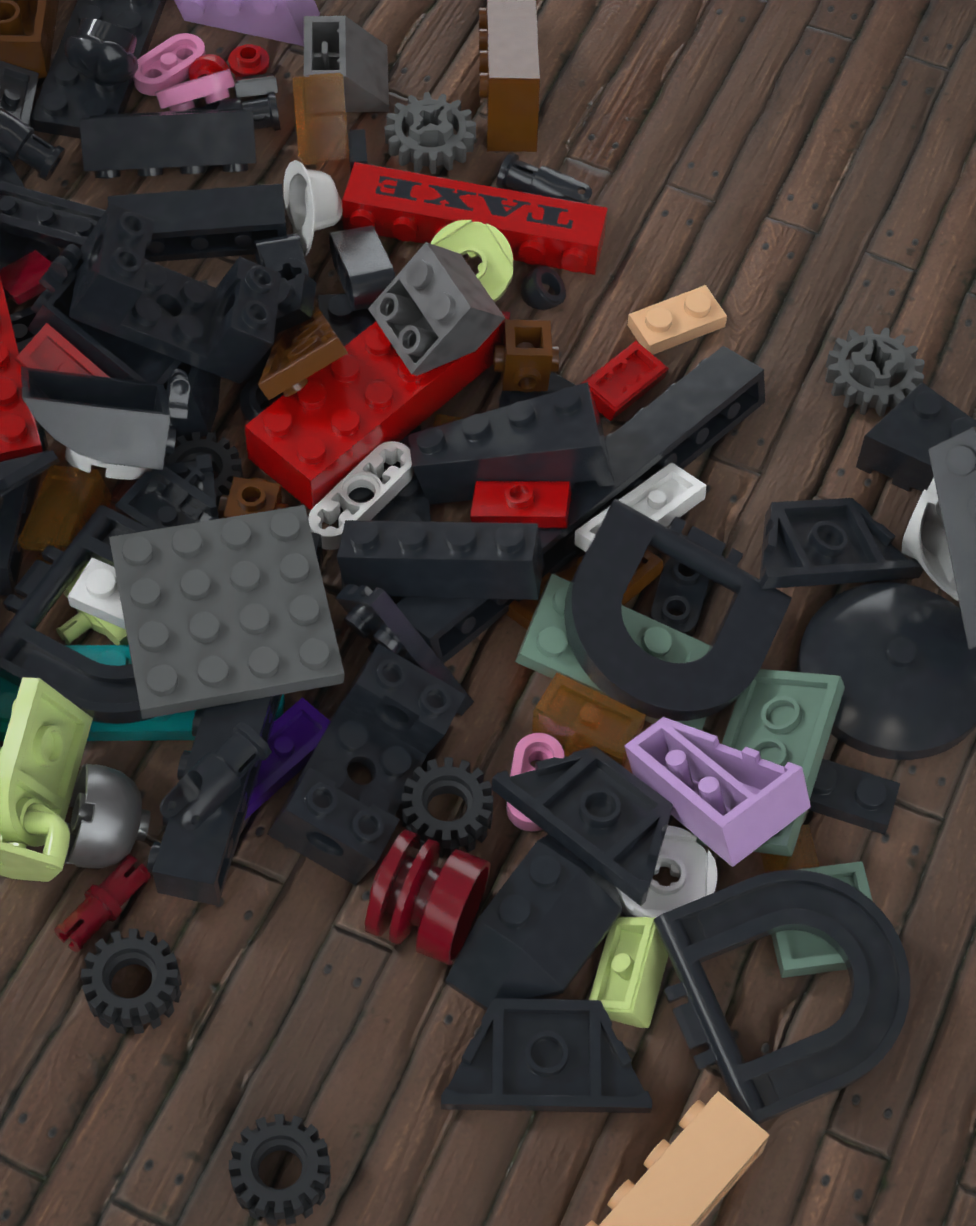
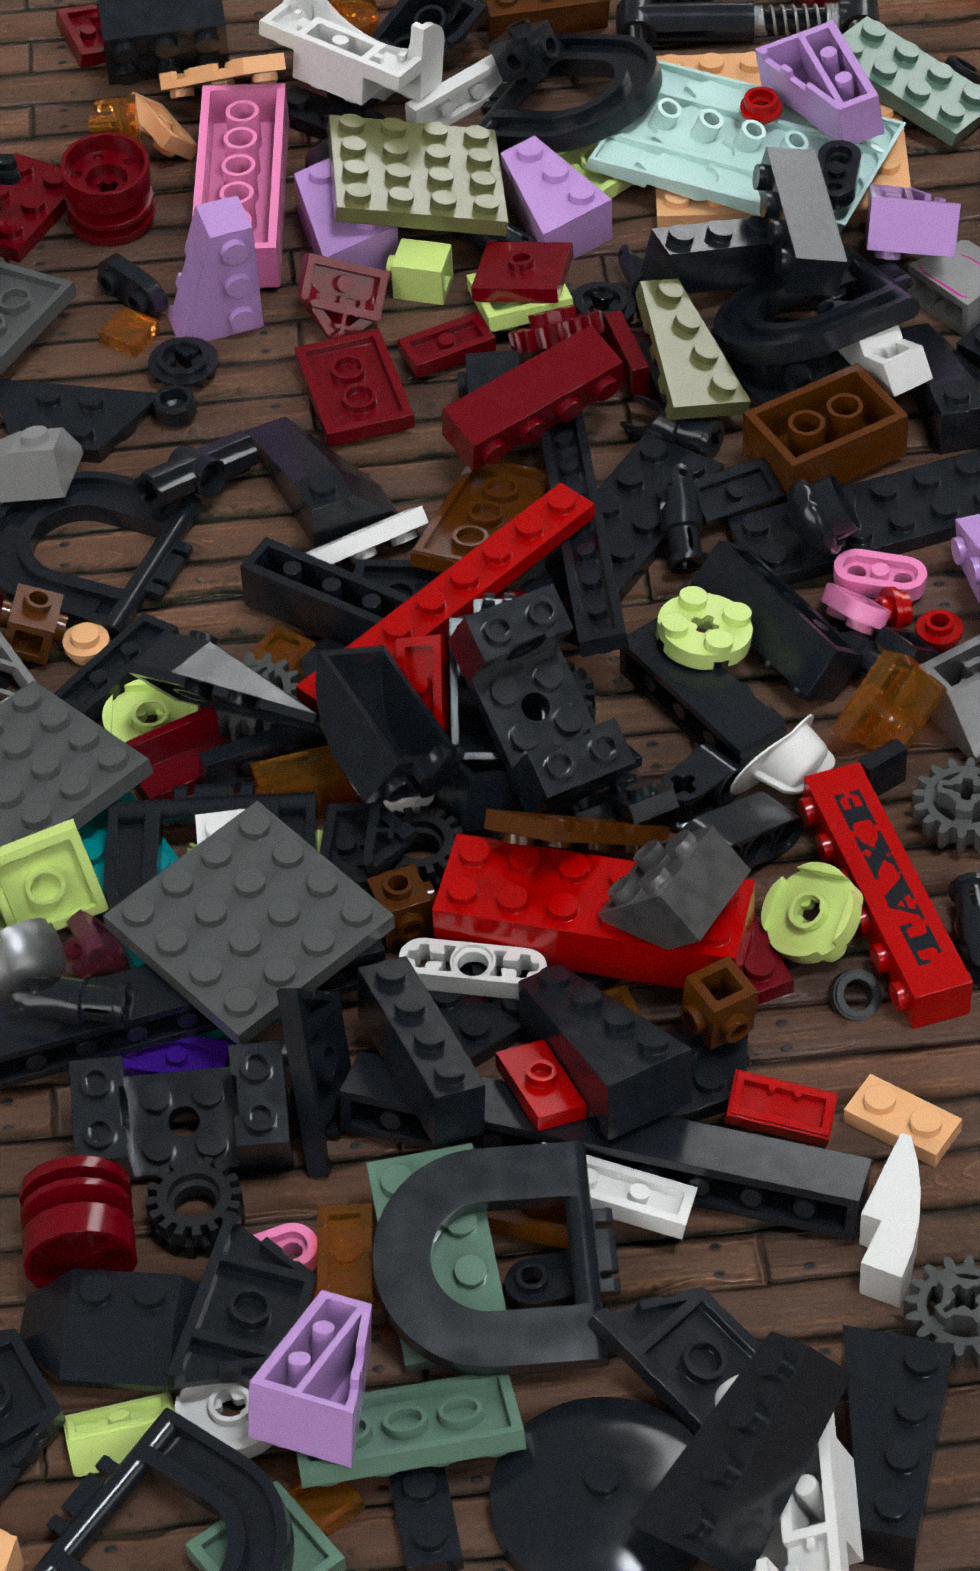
camera: 65 degrees right, 10 degrees down
none -> clear pink tile [63,909,129,978]
none -> yellowish green plate [655,586,753,670]
none -> white slope [859,1133,921,1308]

